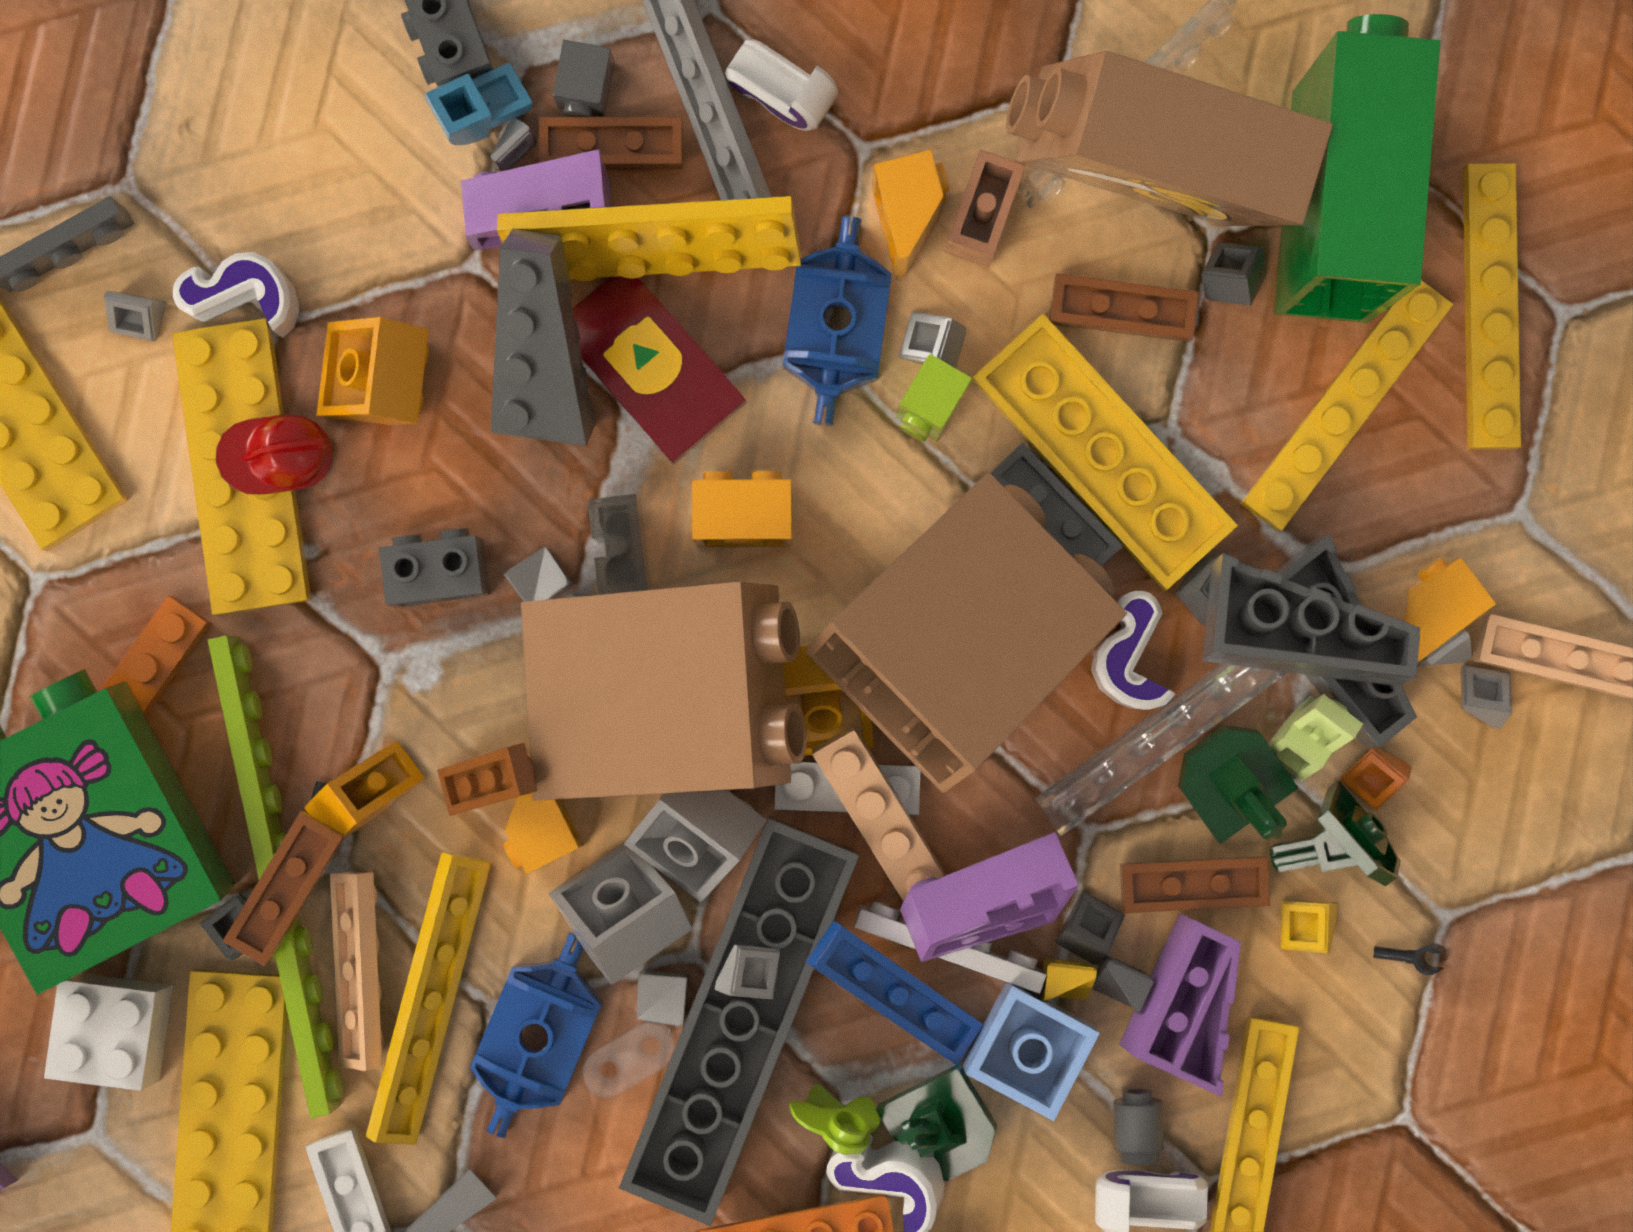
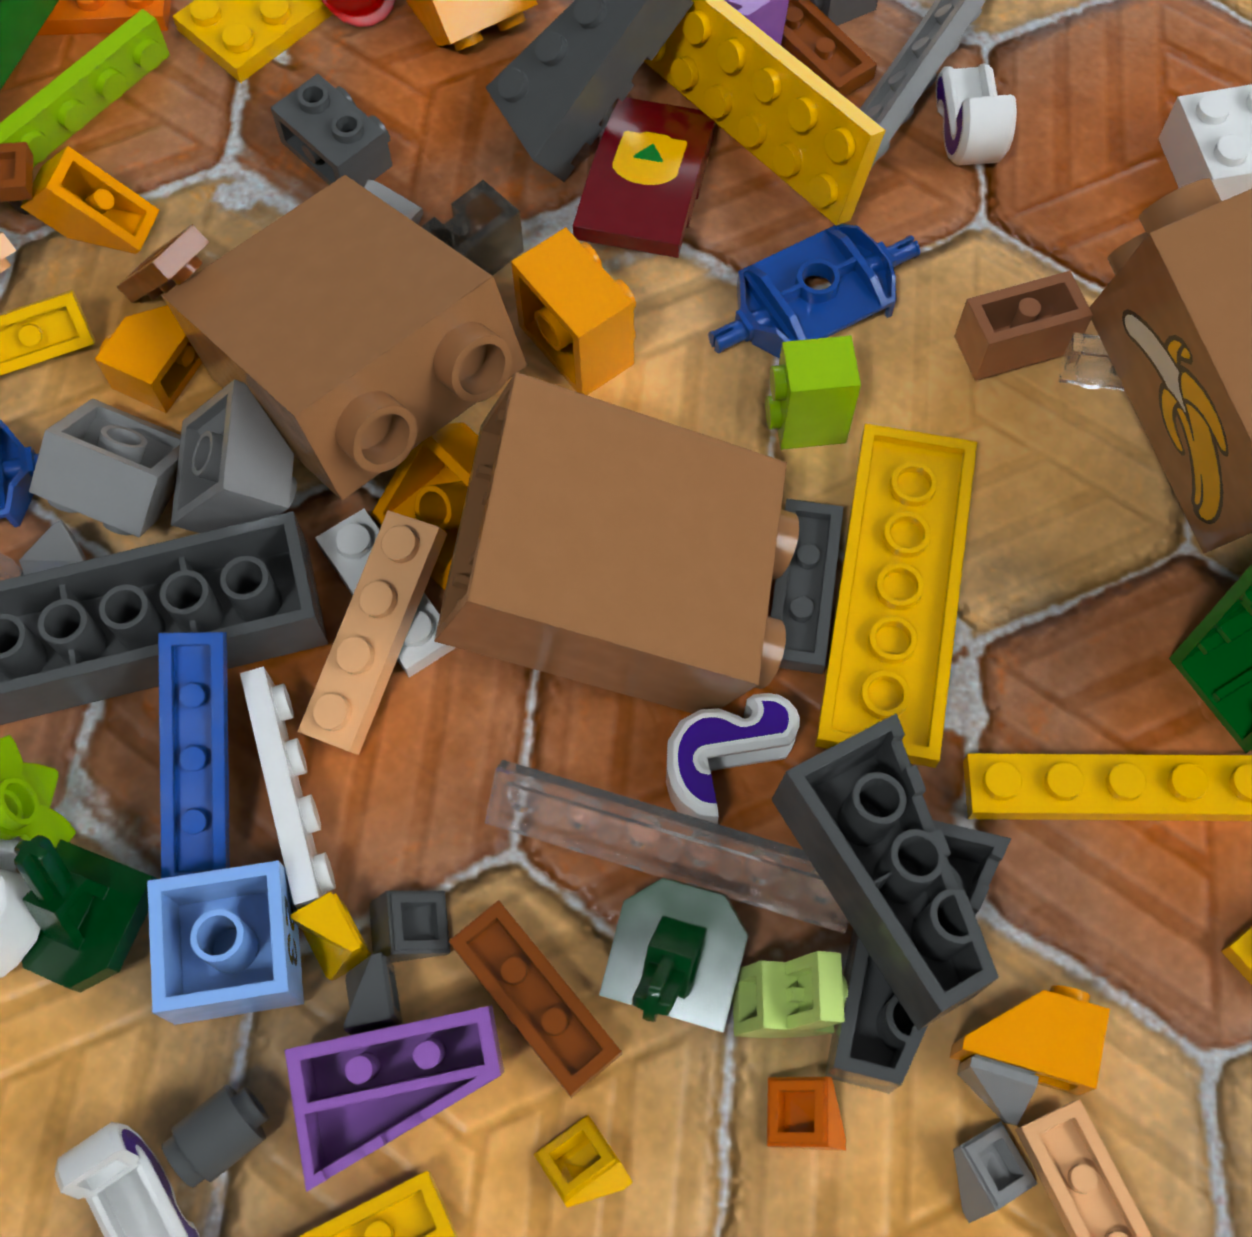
camera: 50 degrees right, 20 degrees down
light grey slope [715,945,781,999] -> none
light orange slope [871,149,949,279] -> none
light grey slope [899,312,966,368] -> none
medium lavender wedge [900,832,1079,962] -> none
dark orange plate [1049,273,1199,342] -> none
dark grey slope [1202,242,1266,306] -> none
piece [1270,781,1401,886] -> none

